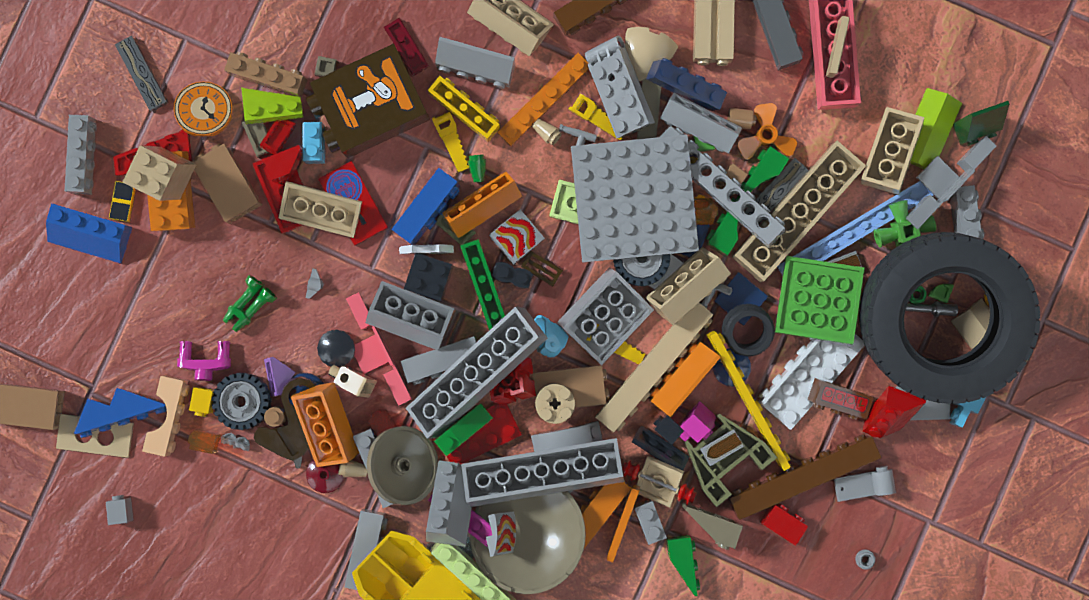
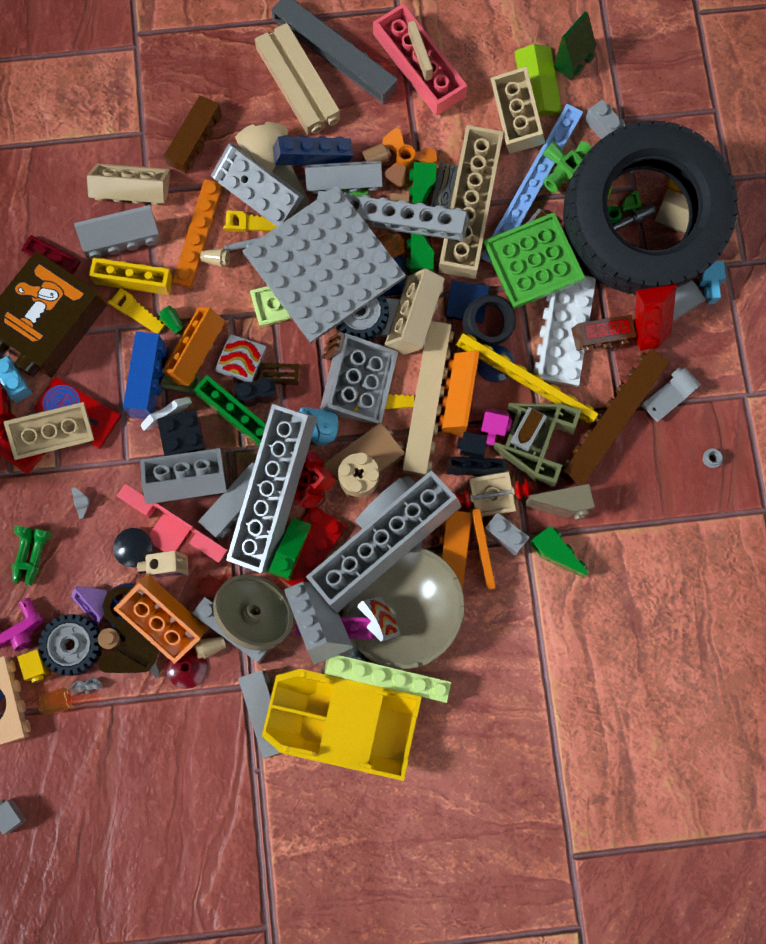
camera: 35 degrees left, 10 degrees down
light grey piece [700,284,732,308] -> none
red brick [760,503,808,546] -> none
light grey piece [906,136,996,229] -> none
none -> reddish brown tile [322,332,346,360]

